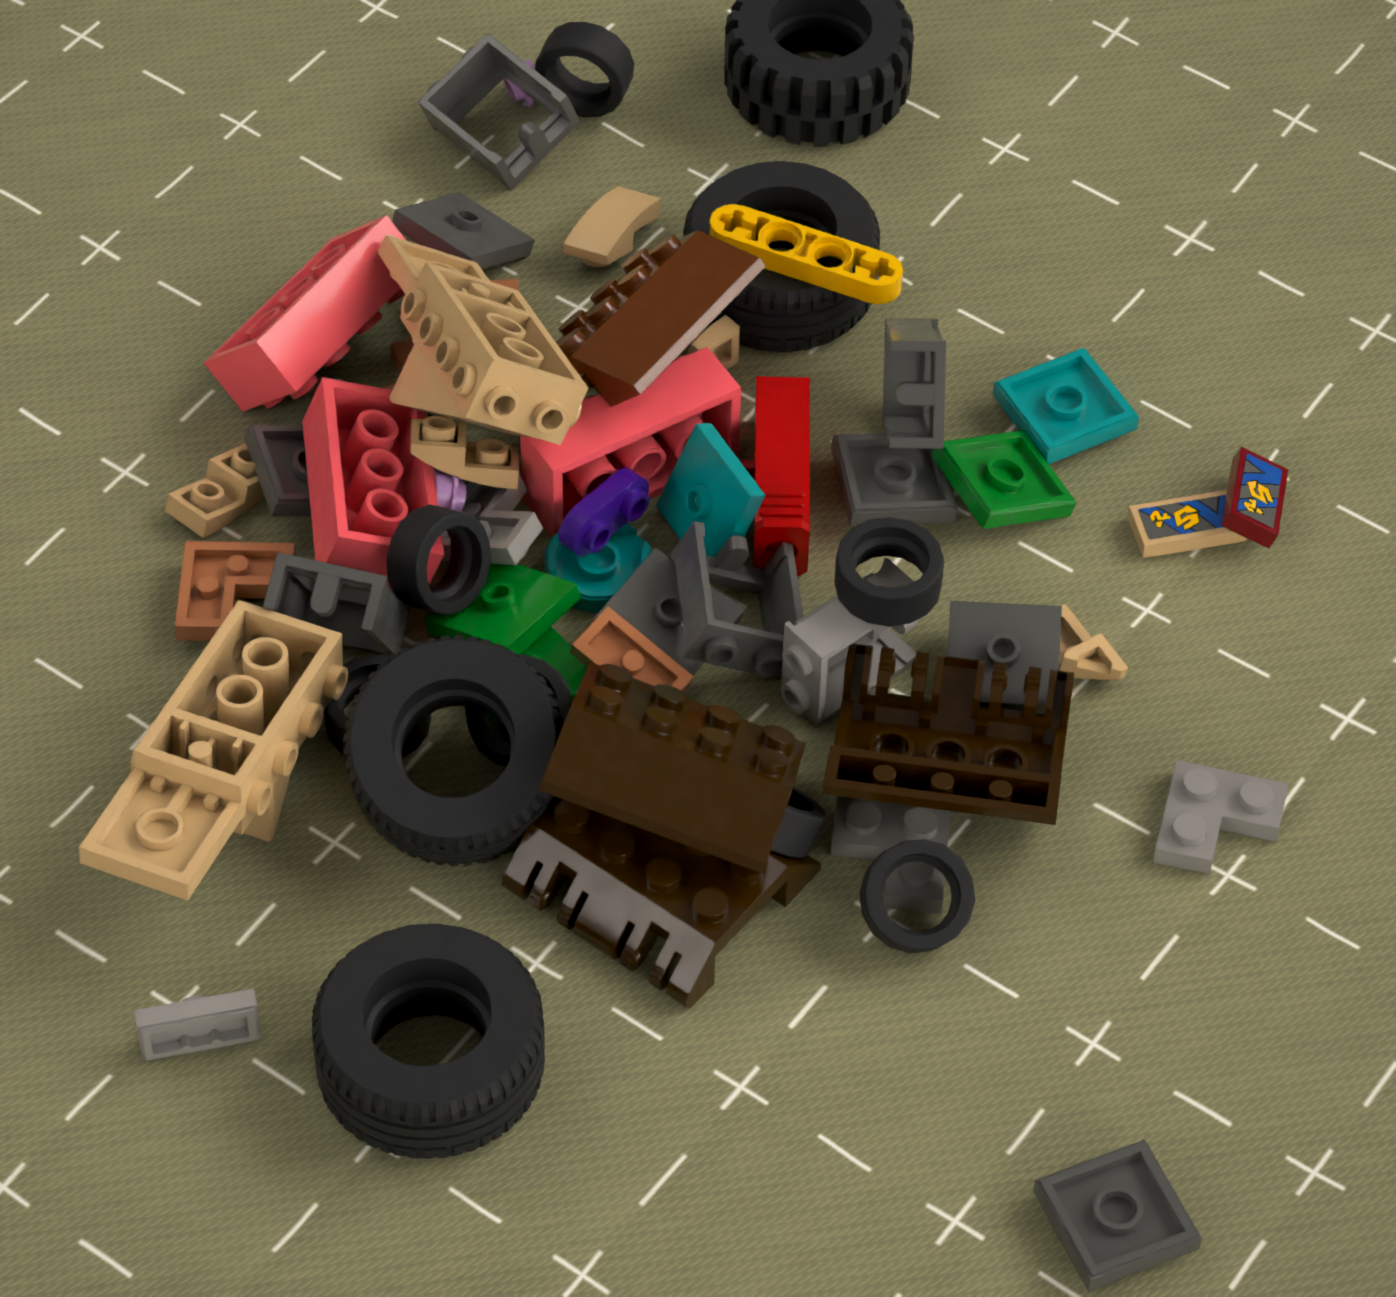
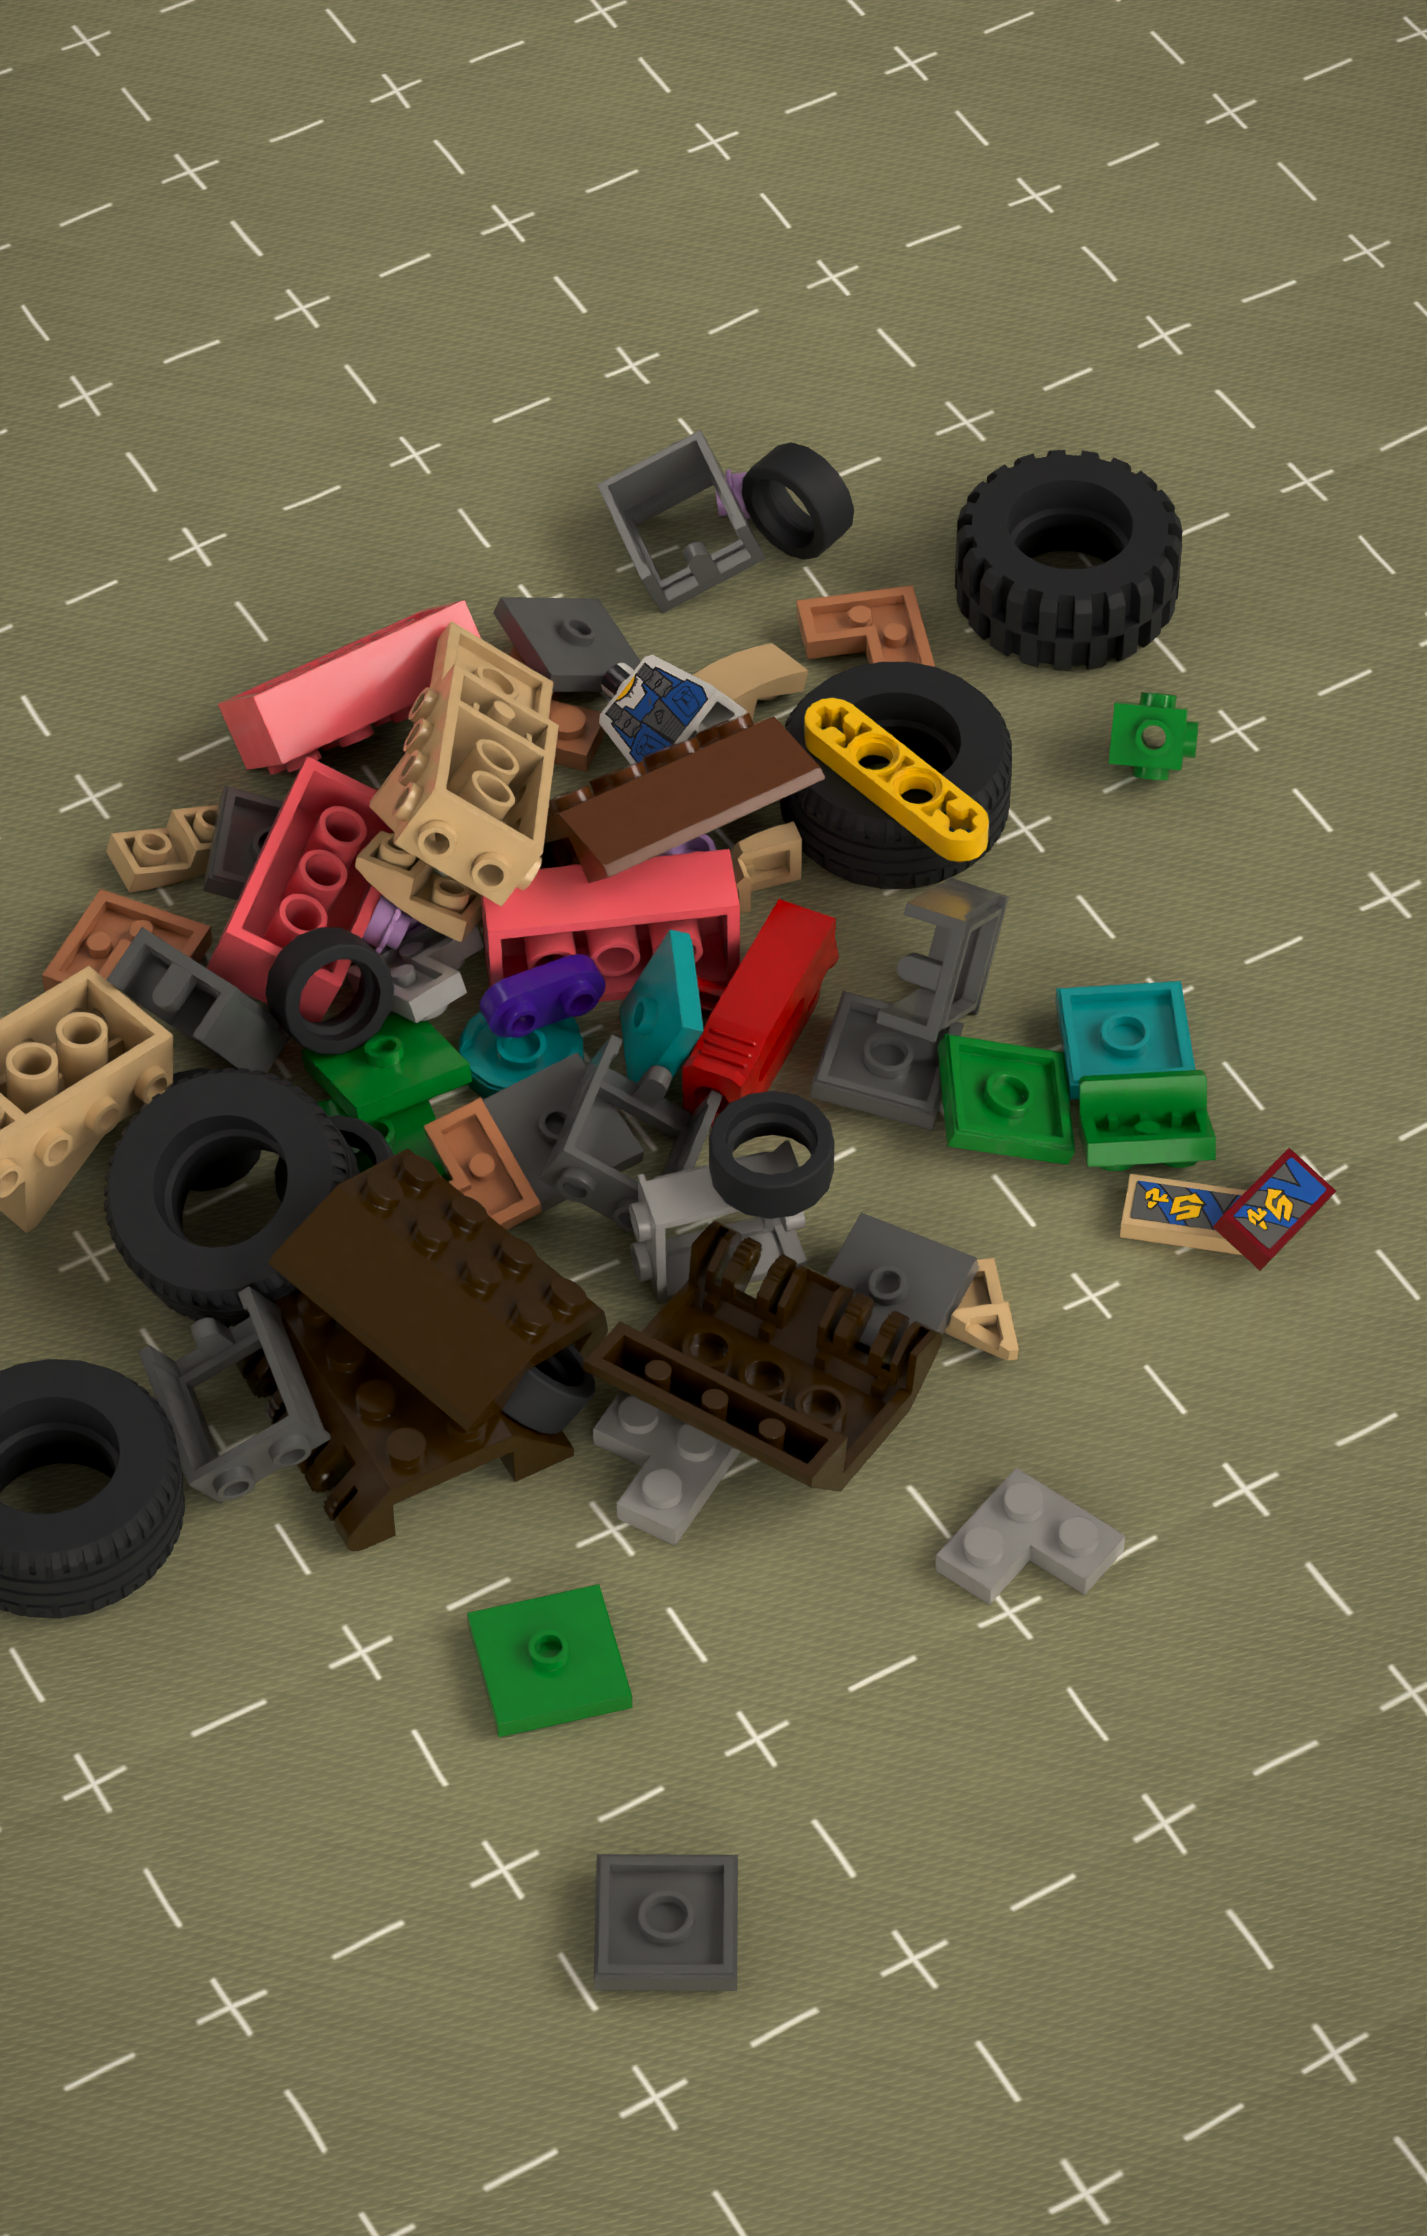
camera: 25 degrees right, 0 degrees up
black tyre [859,839,975,953] -> none
none -> dark grey window [139,1287,331,1503]
none -> green plate [467,1584,633,1738]
none -> torso [599,655,747,768]
none -> nougat plate [796,585,935,667]
none -> green bracket [1079,1070,1216,1171]
none -> green brick [1108,692,1199,780]

